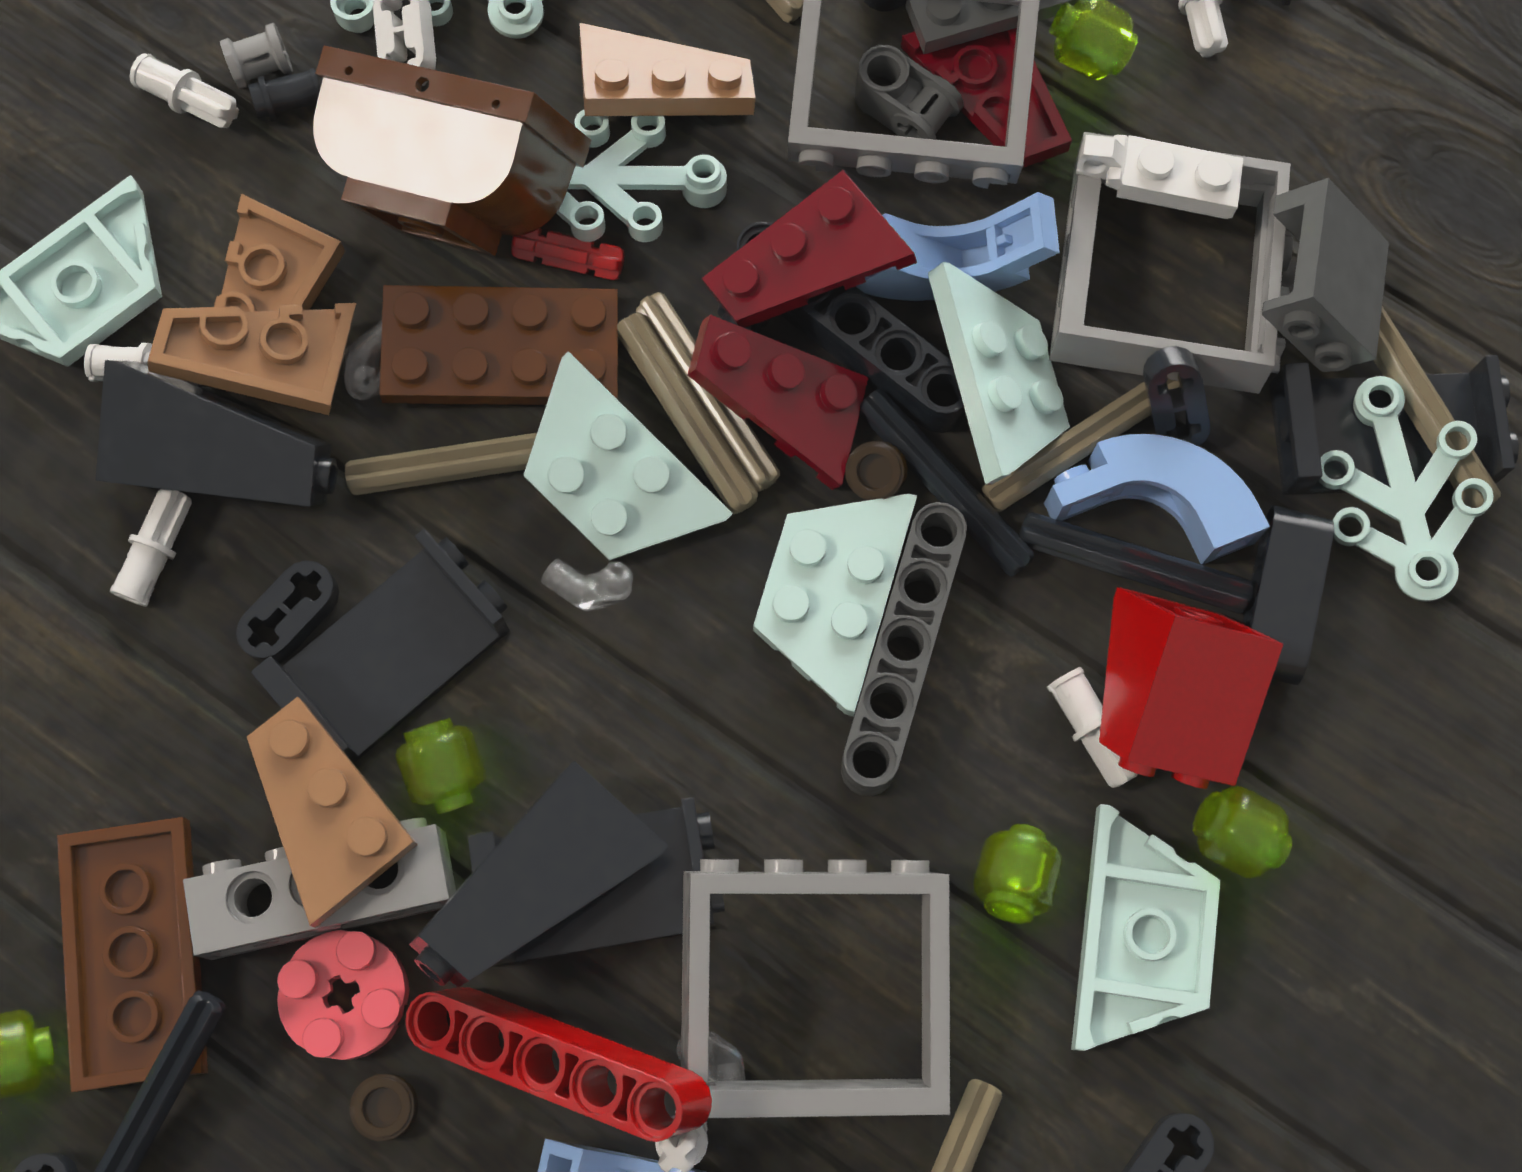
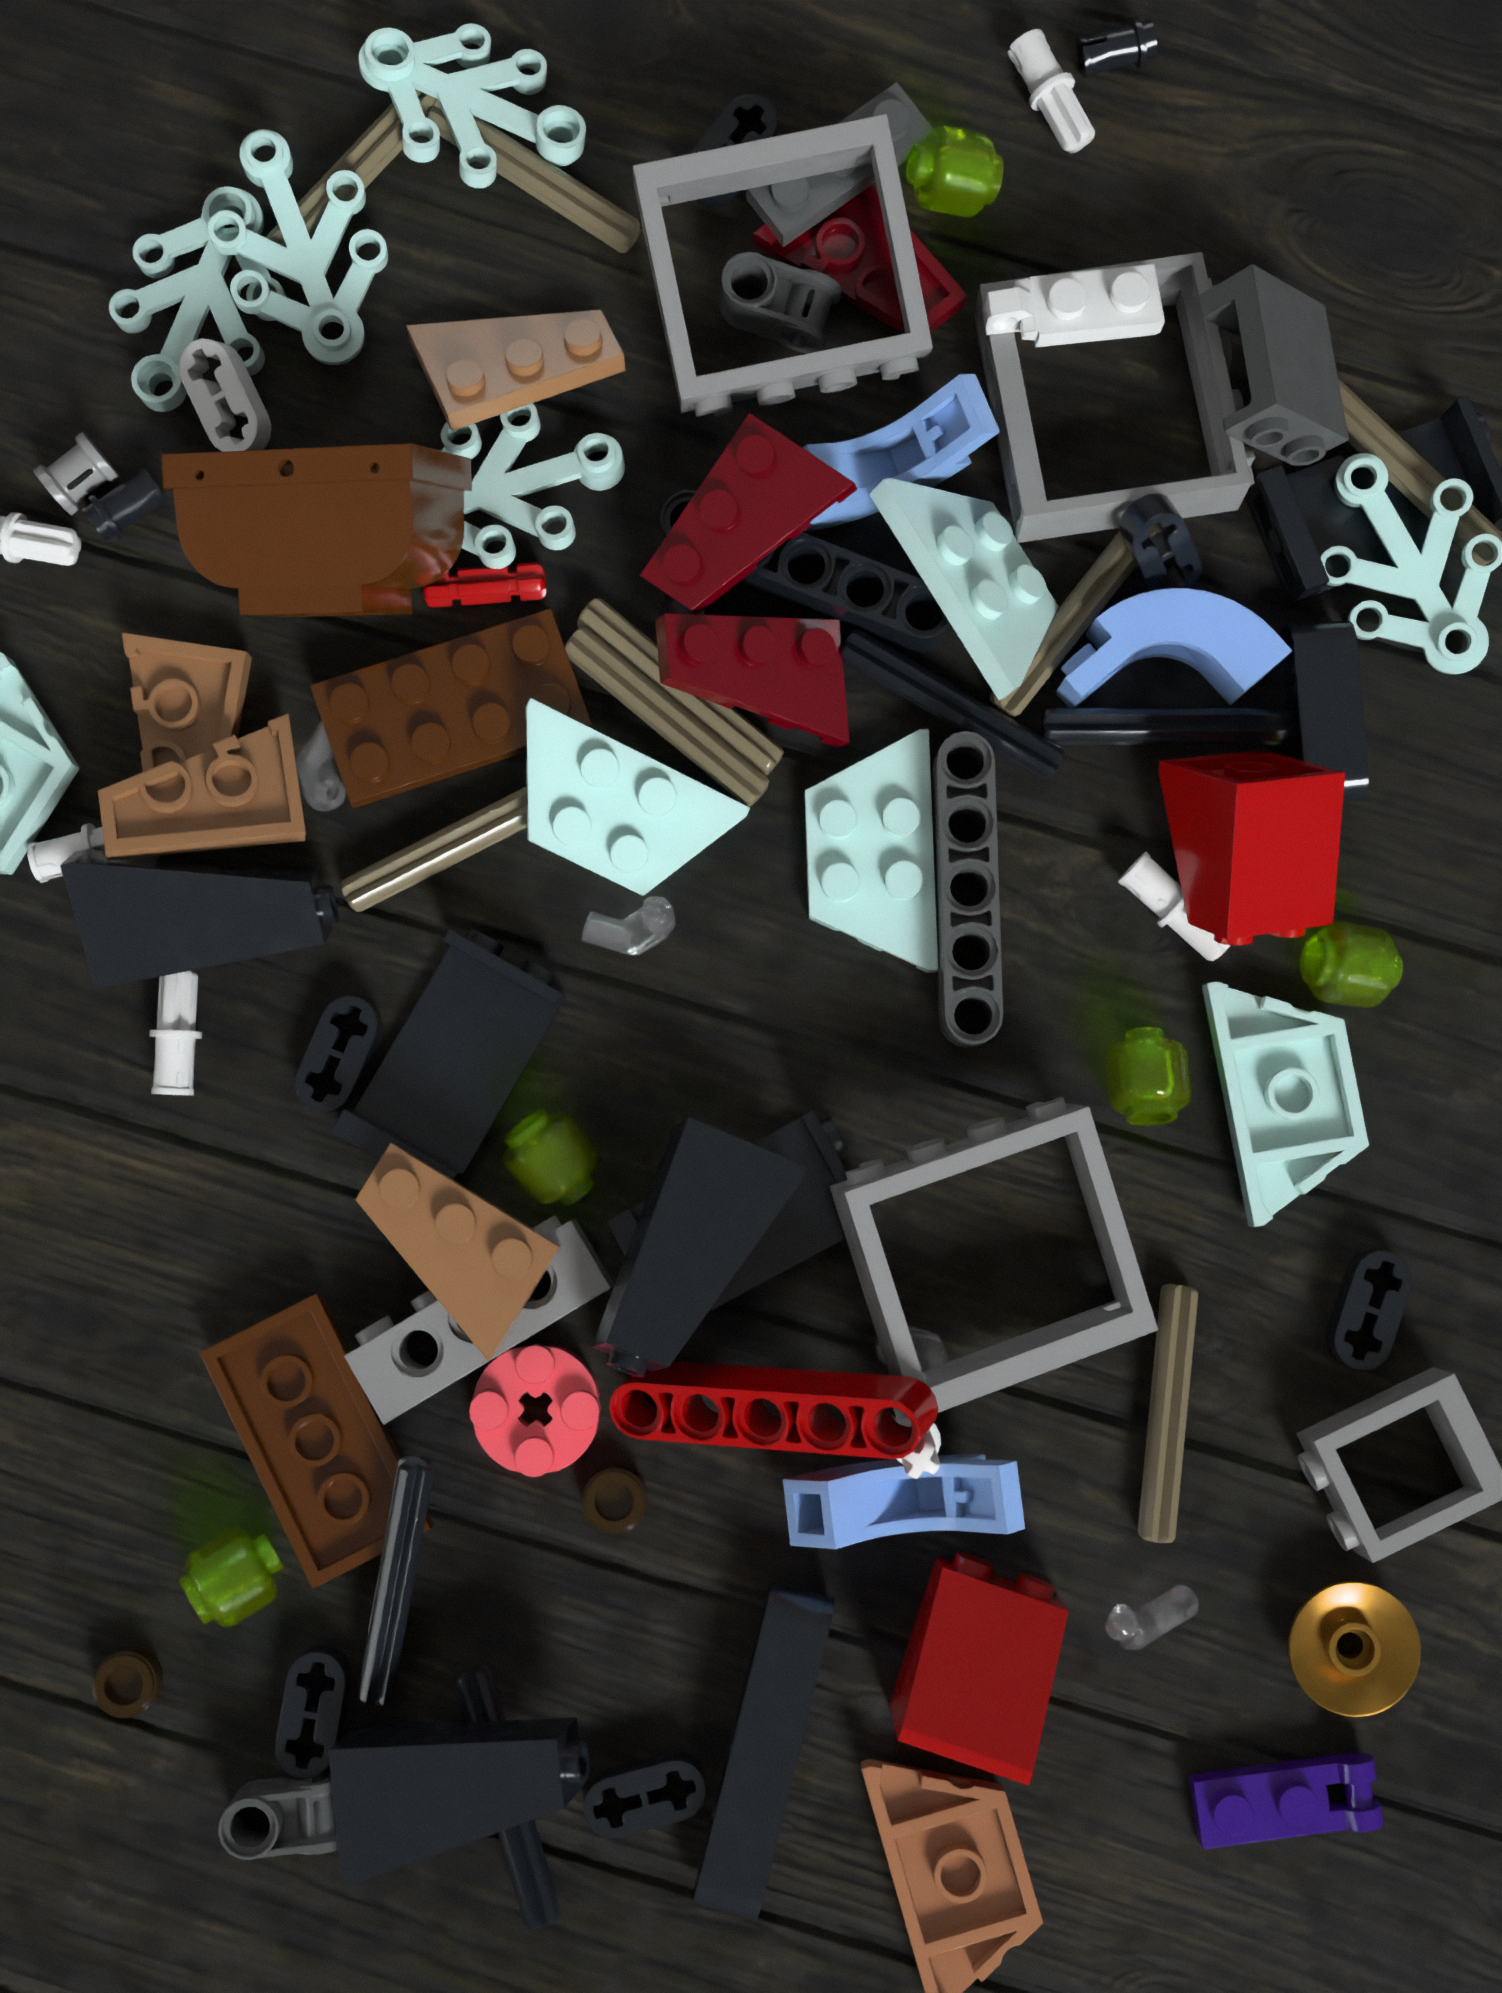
camera: 20 degrees left, 10 degrees up
dark brown tile [845,441,908,500] -> none

